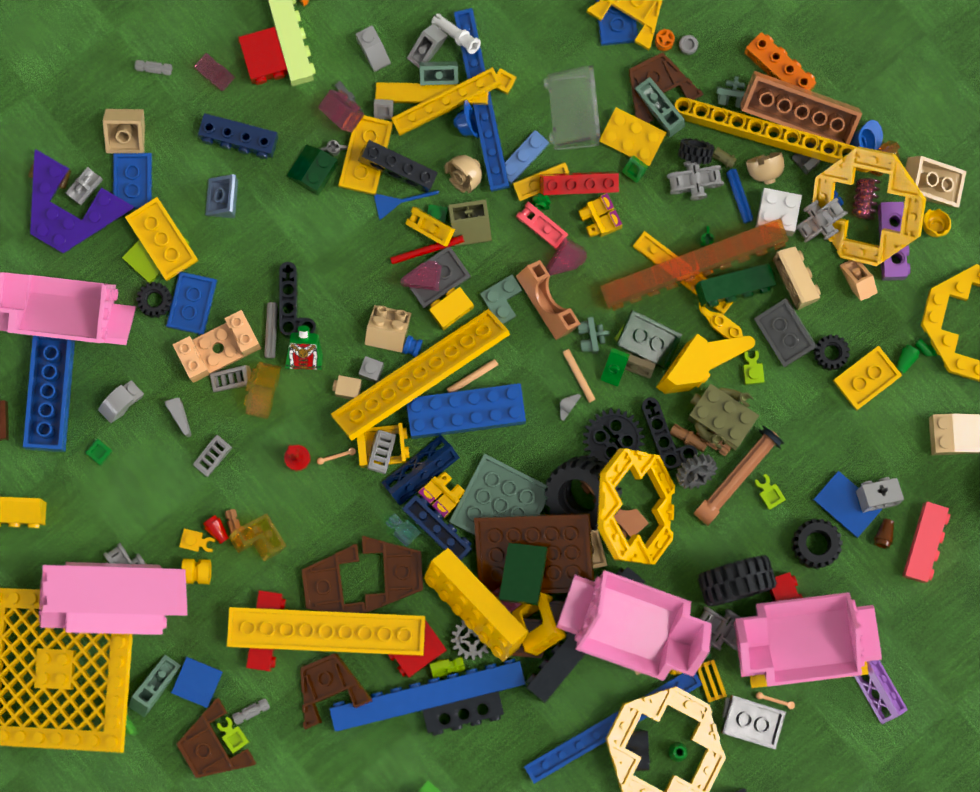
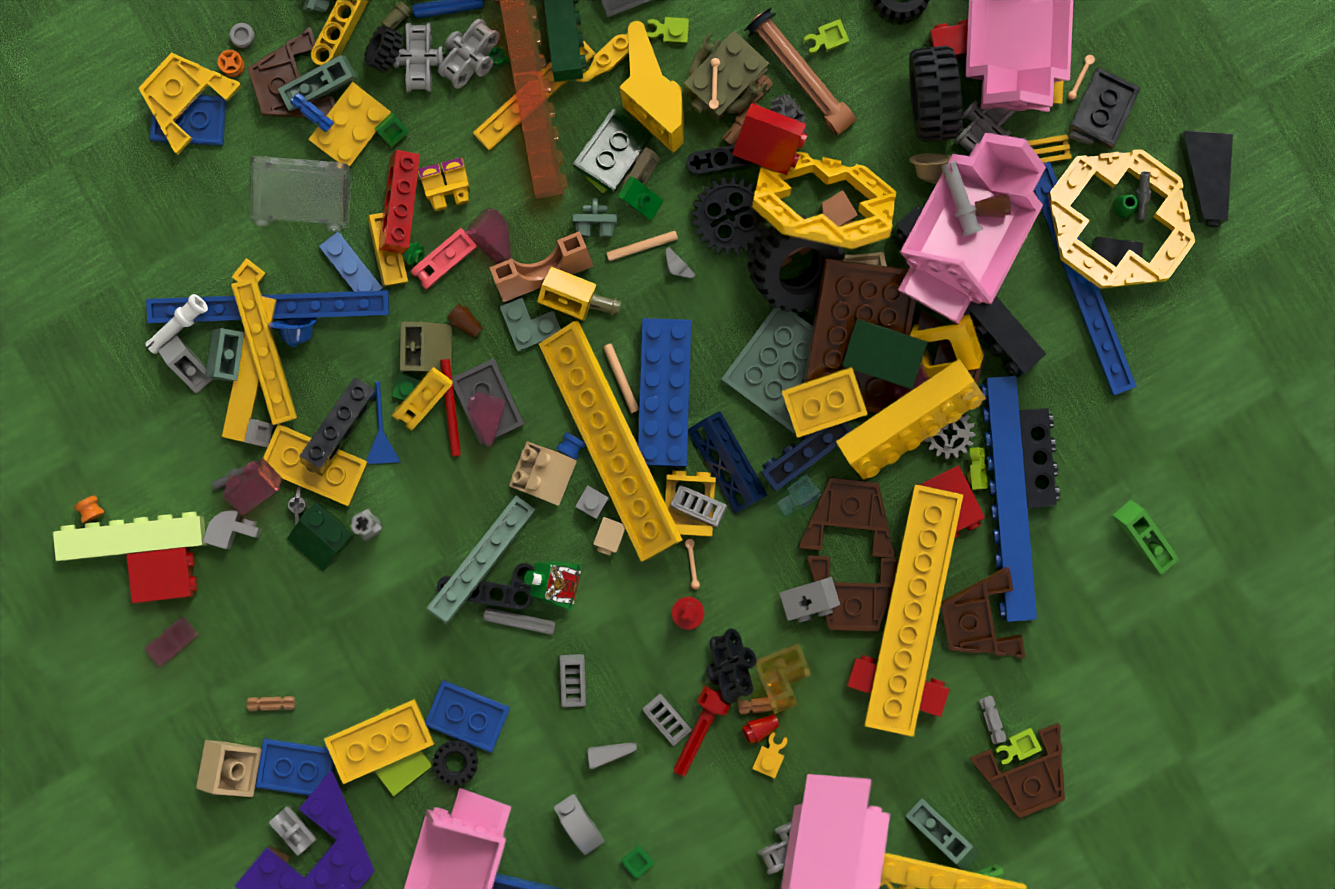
camera: 80 degrees left, 5 degrees up
light grey axle [135,60,172,75] -> none
blue tile [171,657,223,708] -> none
light nougat plate [173,310,262,383] -> none
yellow wheel [181,559,212,585] -> none
dark blue brick [198,113,278,159] -> none
sand blue slope [205,174,238,218] -> none
clear yellow brick [244,362,281,419] -> none
light grey slope [356,26,391,72] -> none
yellow hips [418,472,465,519] -> none
yellow brick [429,287,474,331] -> none
tan cylinder [445,155,482,193] -> none
none -> light grey brick [203,511,262,550]
none -> medium nougat axle [247,696,296,711]
none -> blue axle [290,93,334,132]
none -> light grey piece [350,509,383,541]
none -> sand green plate [427,496,536,625]
none -> light grey axle [438,19,500,89]
none -> reddish brown cone [446,303,483,338]
none -> yellow slope [537,267,597,321]
none -> olive pin [589,294,621,316]
none -> red piece [673,685,731,777]
none -> black axle [706,628,757,704]
none -> light nougat hinge [709,58,720,109]
none -> red brick [732,103,807,175]
none -> light grey brick [780,577,840,623]
none -> yellow plate [782,367,867,438]
none -> tan piece [909,153,952,184]
none -> light grey pin [941,161,983,237]
none -> reddish brown cone [975,193,1011,218]
none -> dark grey bar [1136,171,1151,219]

